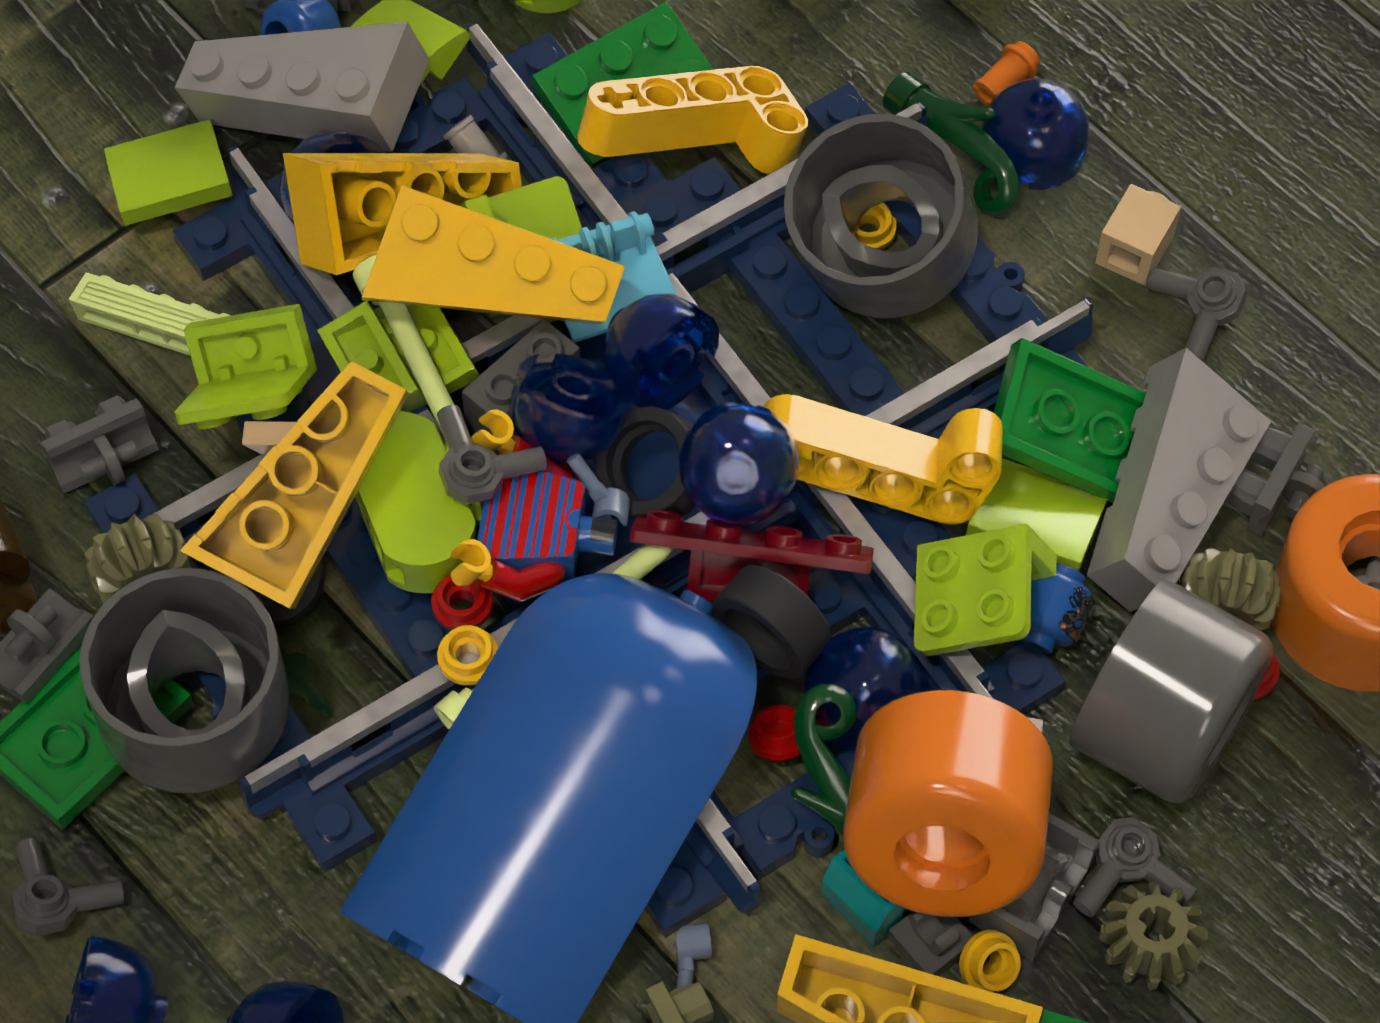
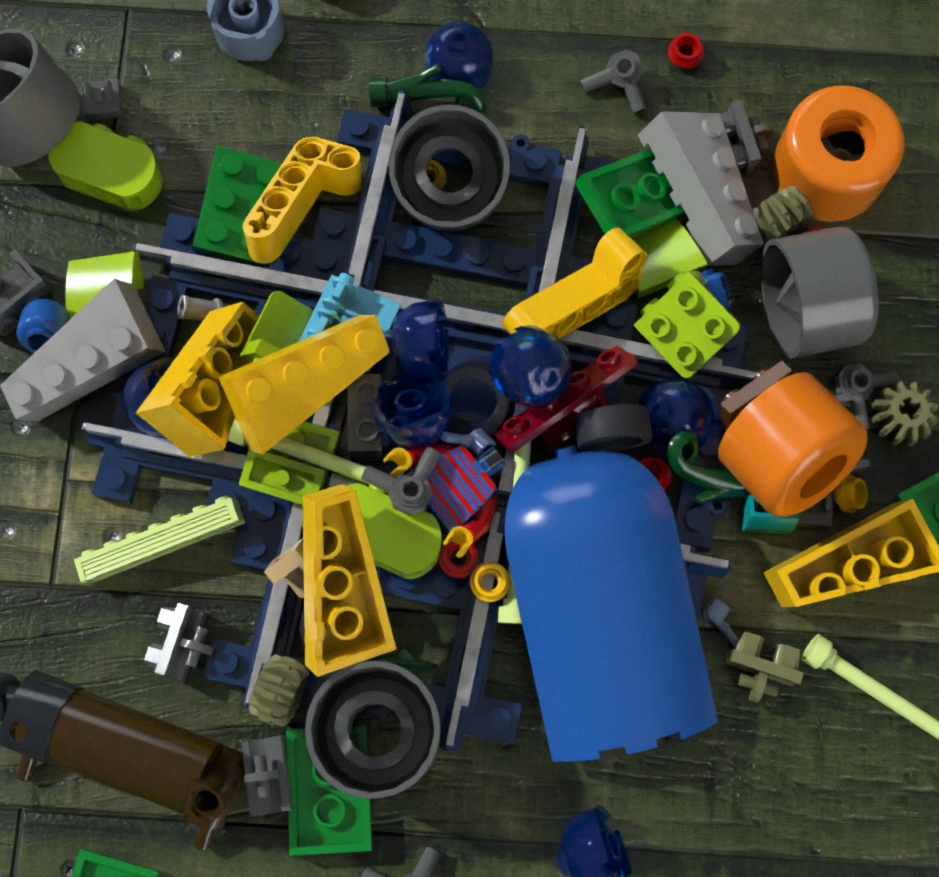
camera: 45 degrees left, 15 degrees up
lime slope [104,119,233,226] -> none
lime bracket [174,304,317,429] -> none
orange pin [972,41,1040,109] -> none
tan brick [1095,184,1181,286] -> none
none -> red plate [668,33,704,69]

